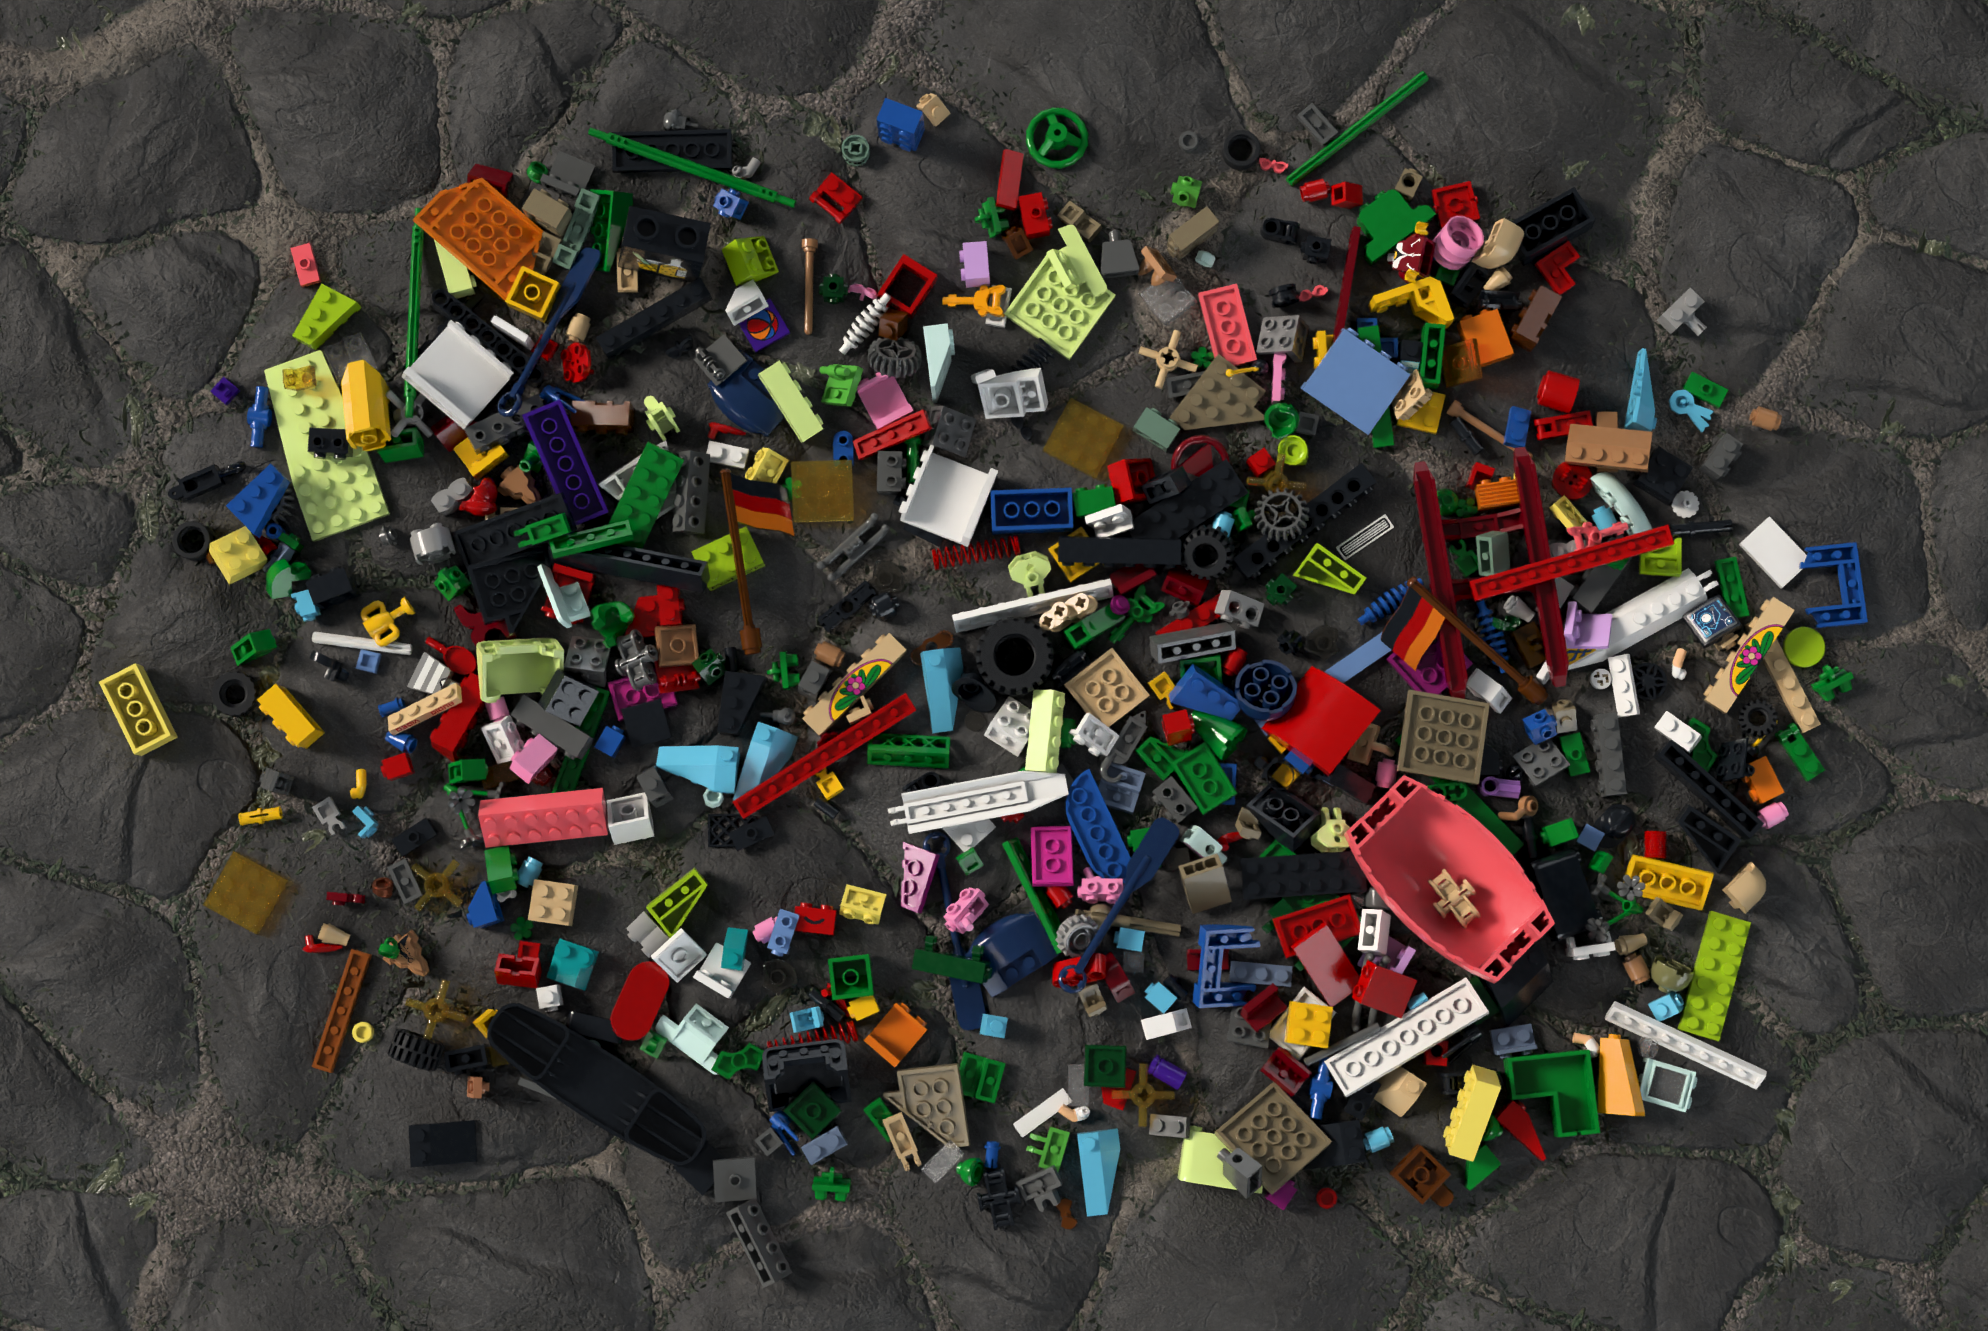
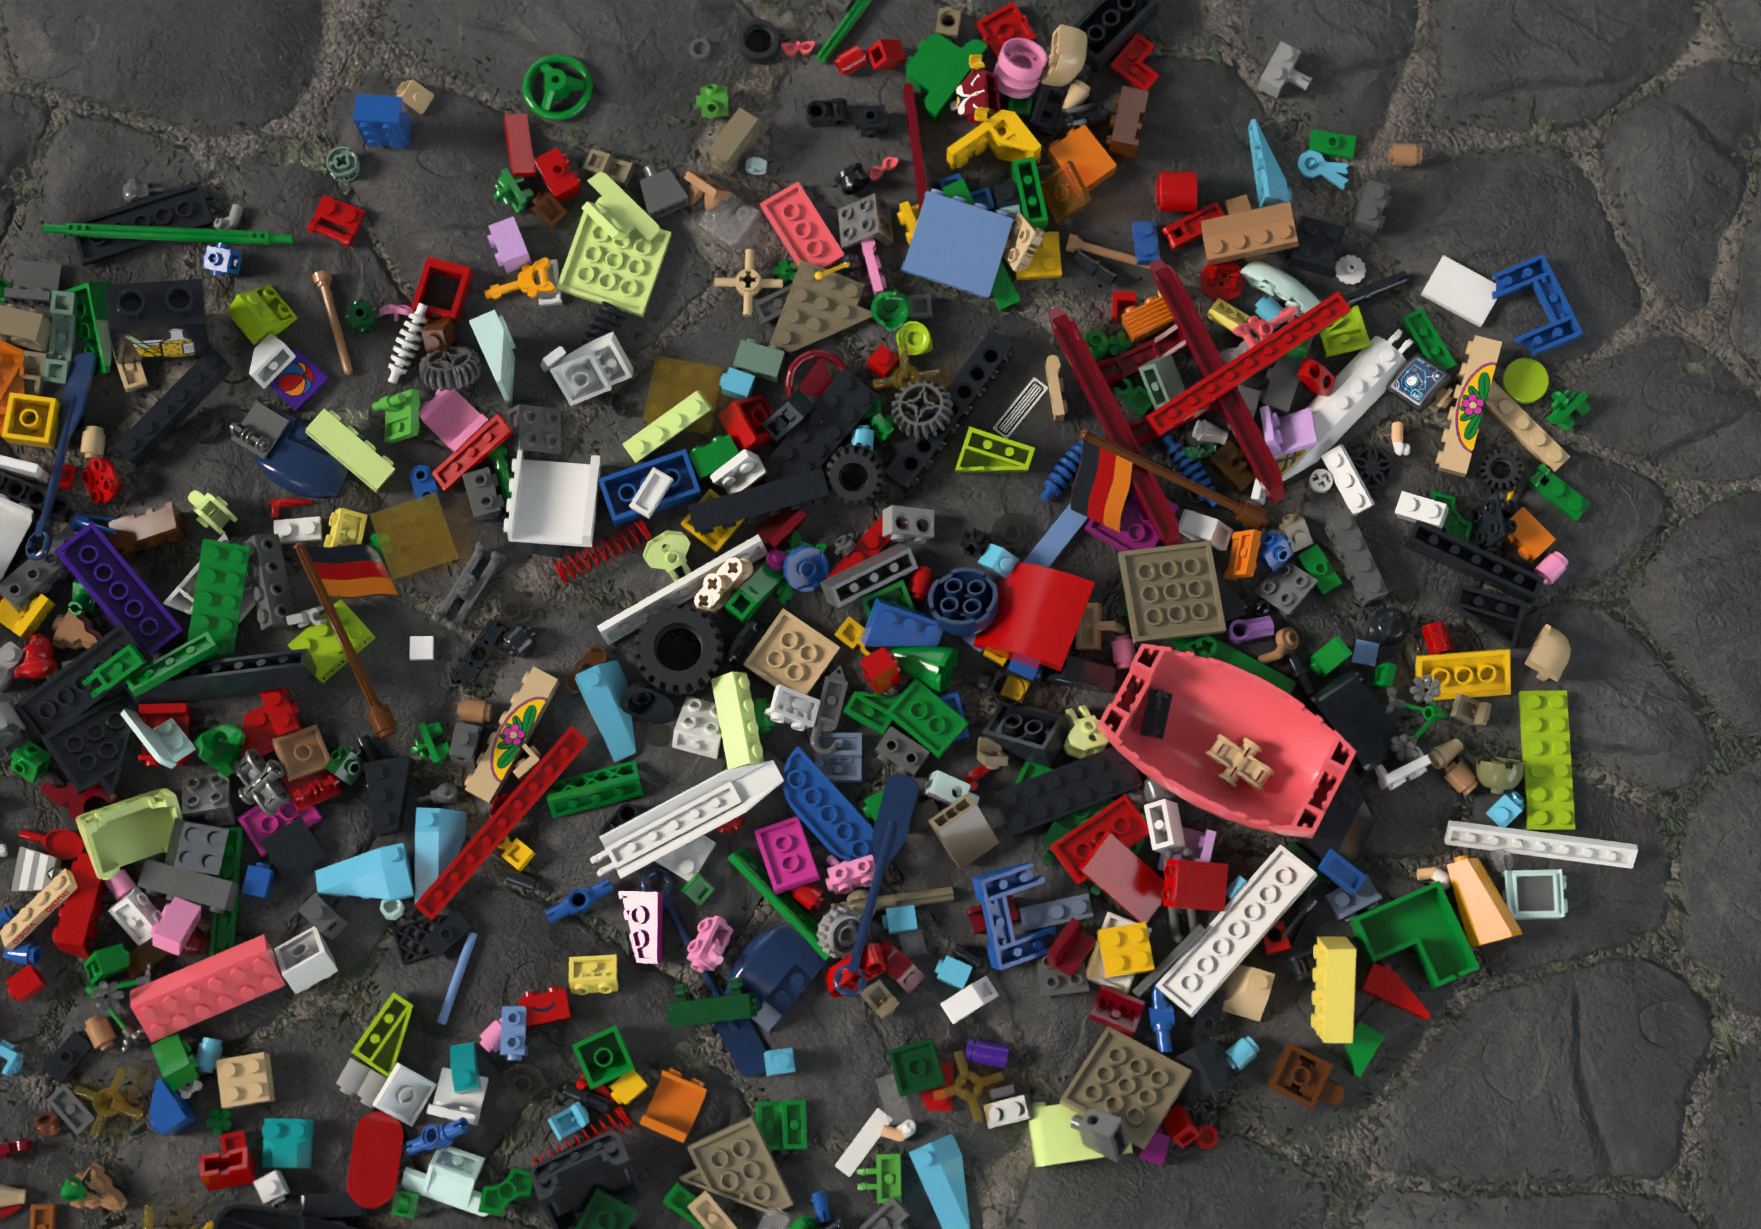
camera: 20 degrees left, 5 degrees down
dark red panel [1161,565,1209,607] -> none
dark green brick [1264,573,1297,607] -> none
green brick [1481,1114,1503,1141] -> none
none -> medium nougat brick [85,1014,117,1051]
none -> light grey plate [286,606,328,627]
none -> blue pin [406,1117,470,1156]
none -> white tile [410,636,434,661]
none -> medium blue bar [437,932,478,1025]
none -> blue pin [545,877,615,924]
none -> yellowish green brick [622,390,713,463]
none -> white tile [629,467,674,519]
none -> medium azure brick [719,367,756,400]
none -> blue tile [783,545,829,592]
none -> medium azure brick [978,543,1019,579]
none -> dark grey tile [989,1085,1015,1100]
none -> tan hinge [1045,355,1068,422]
none -> black hinge [1140,689,1173,739]
none -> red panel [1162,1104,1201,1148]
none -> orange plate [1224,529,1262,580]
none -> red leg [1297,358,1336,396]
none -> blue tile [1317,849,1367,896]

